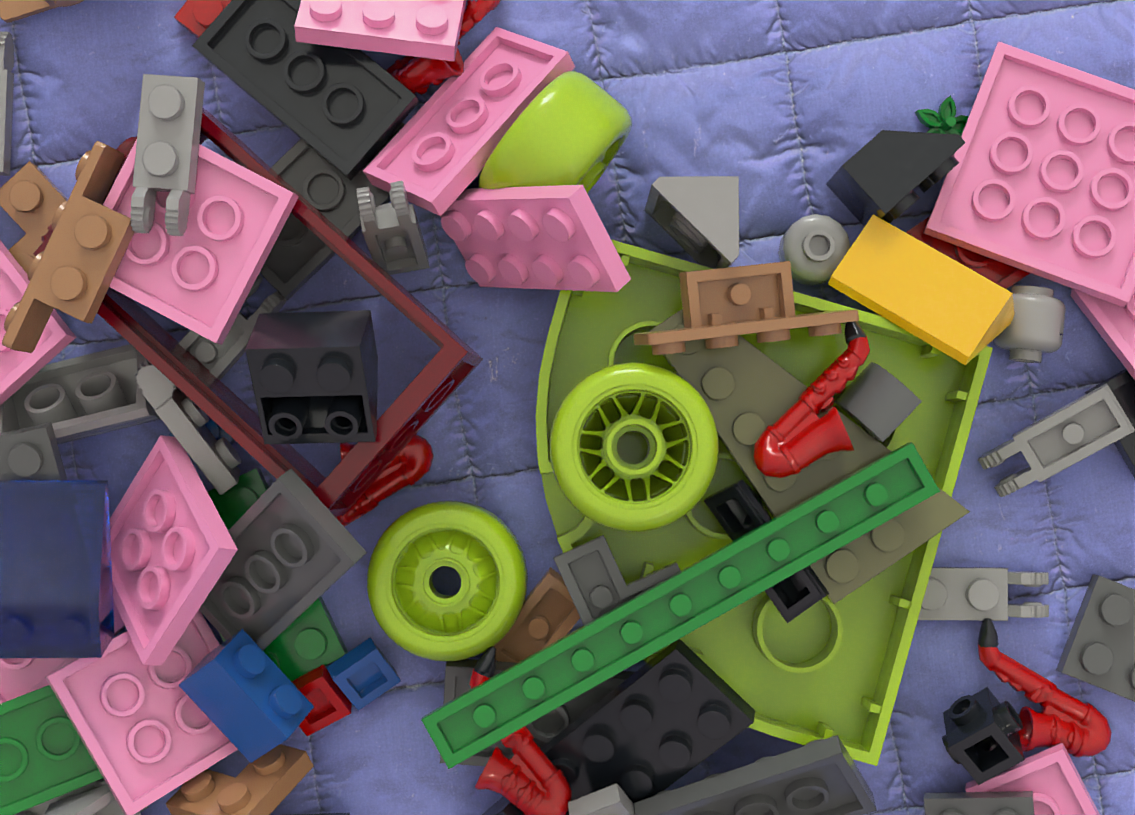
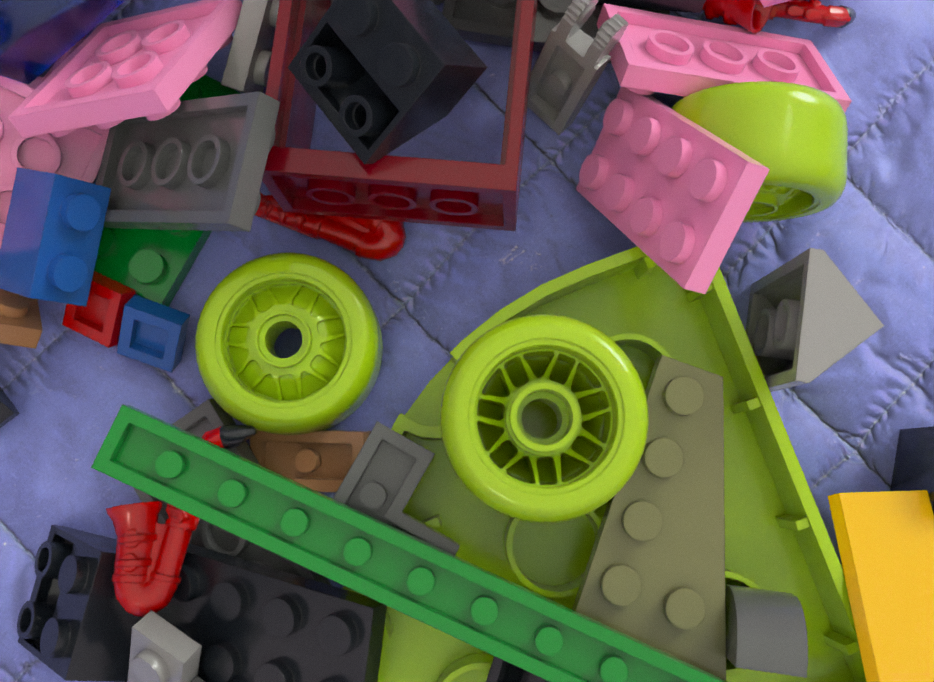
camera: 50 degrees right, 5 degrees down
medium nougat bracket [633,261,859,355] -> none
black slope [704,479,772,541] -> none
red piece [753,321,870,478] -> none
light grey head [778,214,851,286] -> none

